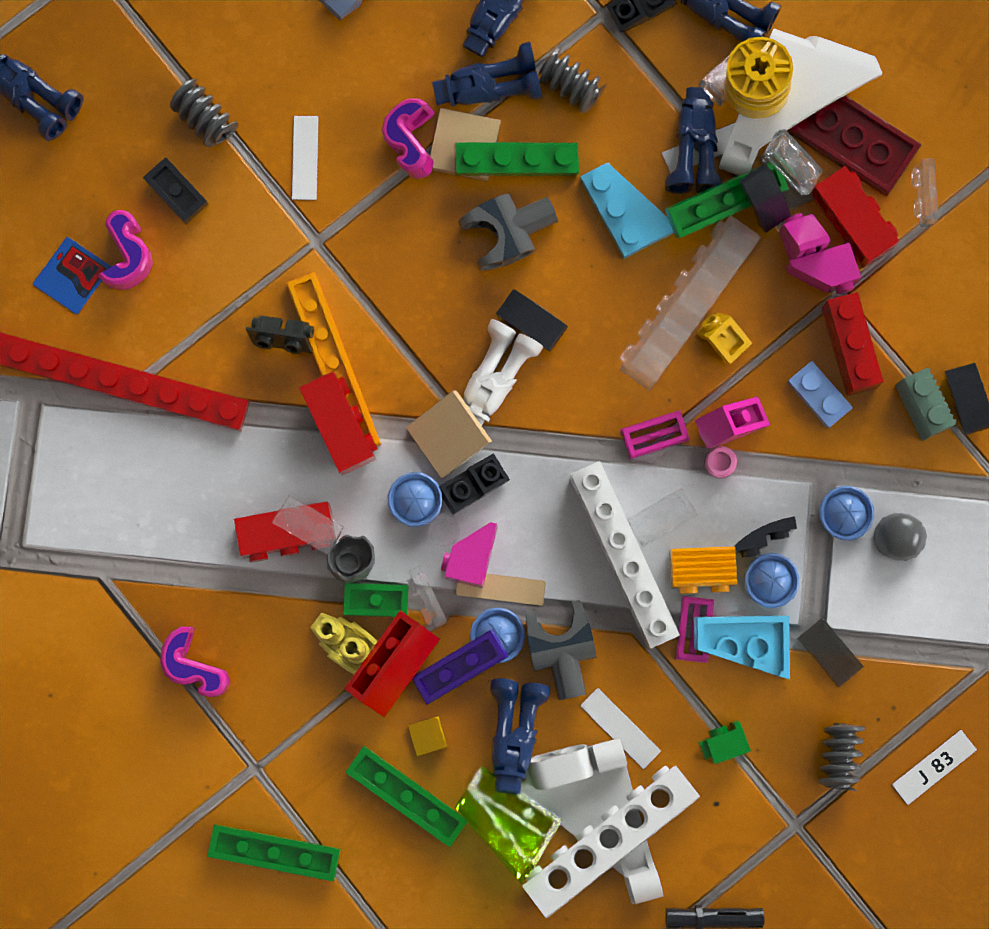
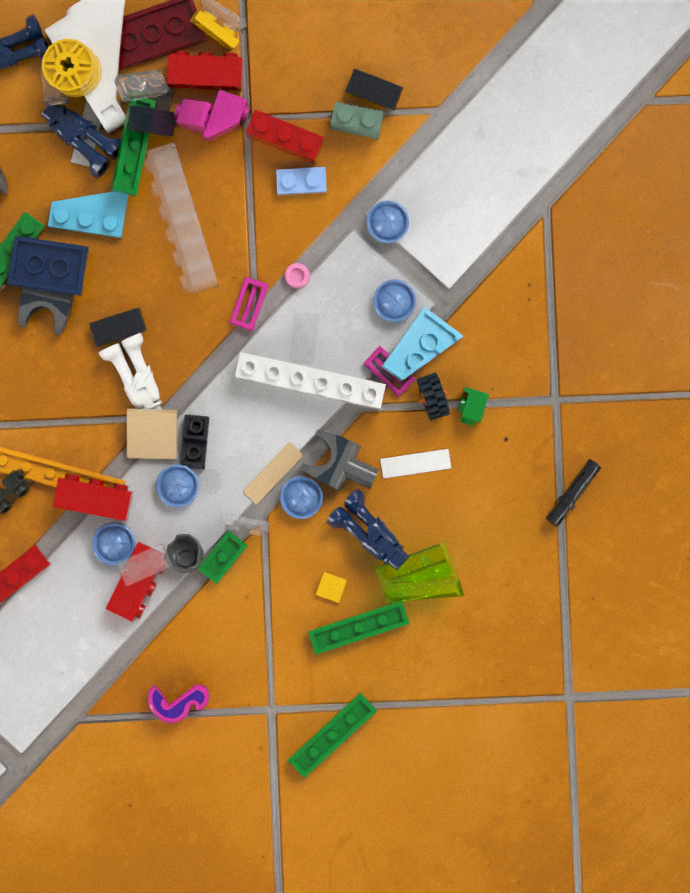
camera: 55 degrees left, 5 degrees up
light yellow connector [310,612,378,675] -> none
red brick [344,610,440,718] -> none
dark purple tile [412,629,509,705] -> none
dark pink slope [441,522,498,588] -> none
white panel [520,738,664,904] -> none
white brick [522,765,700,918] -> none
light orange brick [669,546,737,594] -> none
dark pink slope [695,397,770,449] -> none
yellow bracket [697,313,752,364] -> none
black slope [734,516,797,558] -> none
clear smoke tile [797,617,864,687] -> none
dark grey piece [818,723,865,791] -> none
dark grey hair [874,513,927,561] -> none
white sticker [892,730,977,805] -> none
none -> dark blue tile [7,236,89,296]
none -> medium blue hat [92,522,135,566]
none -> yellow plate [190,11,239,51]
none -> black wheel [417,372,450,421]

